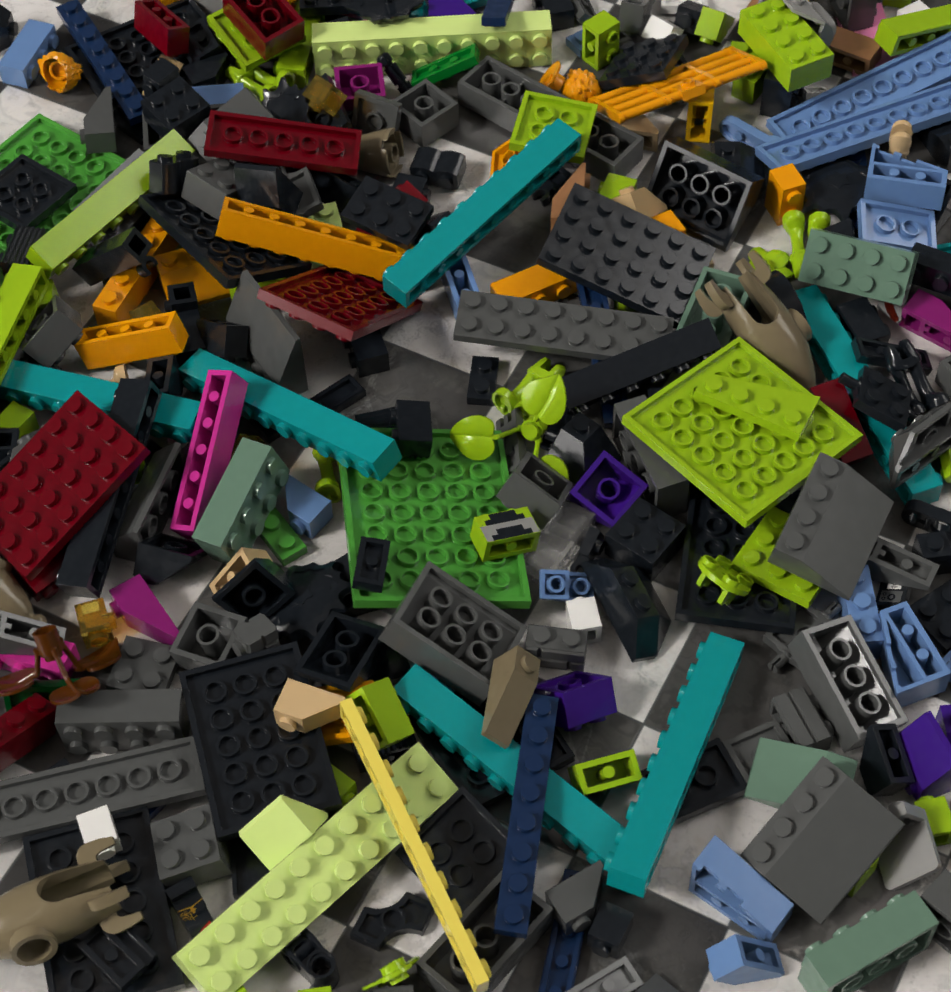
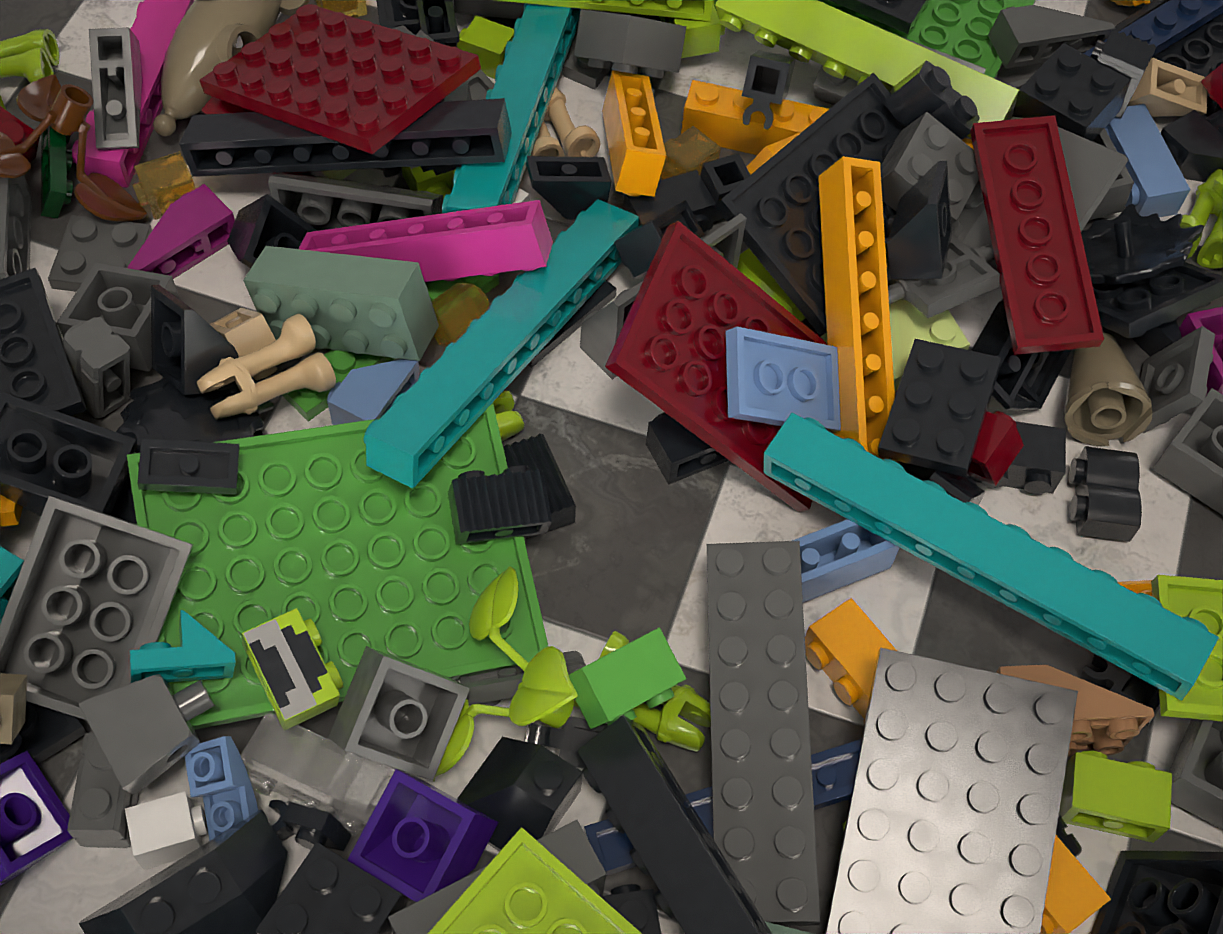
camera: 75 degrees right, 5 degrees up
clear yellow brick [302,74,348,117] -> none
black tile [310,374,366,413] -> none
black plate [467,356,499,406] -> none
tan slope [611,186,668,218] -> none
none -> dark grey torso [79,674,215,795]
none -> teal slope [130,610,236,683]
none -> tan piece [197,313,336,419]
none -> bright green brick [569,627,686,729]
none -> medium blue plate [726,327,841,433]

